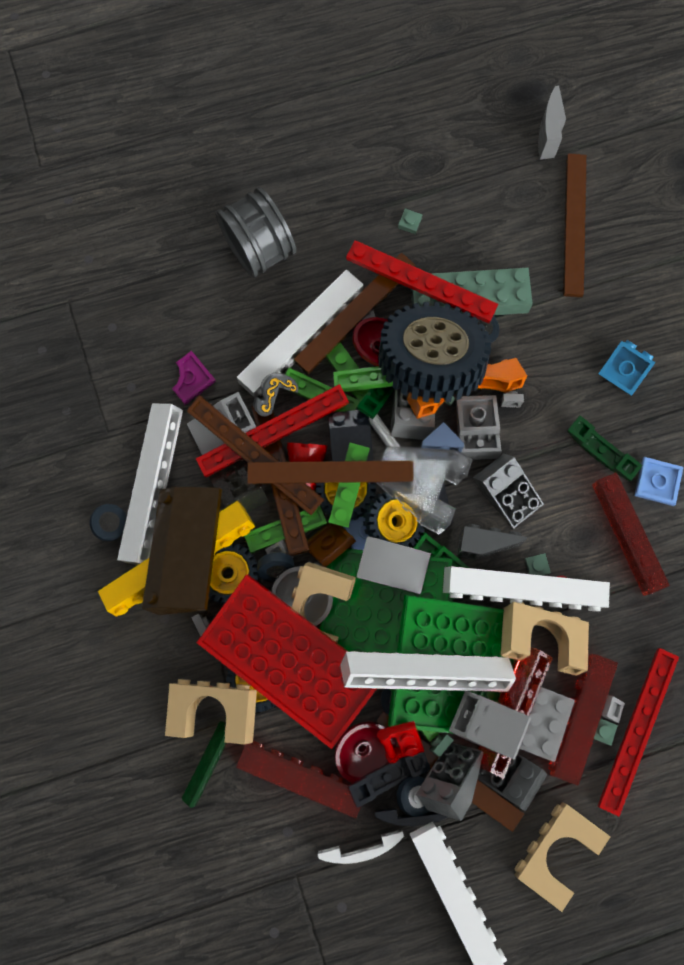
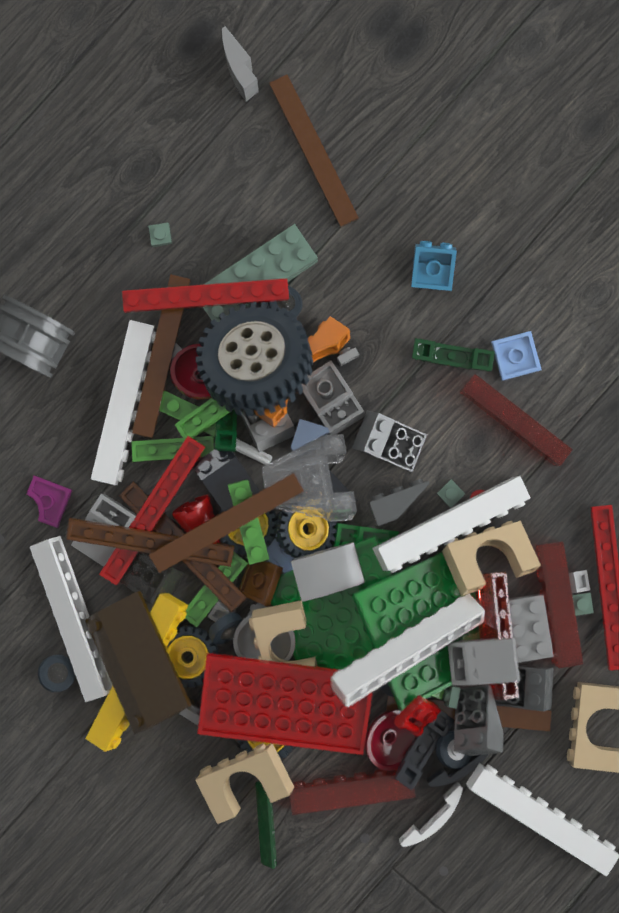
camera: 30 degrees left, 10 degrees up
dark grey animal [253,373,298,416] -> none

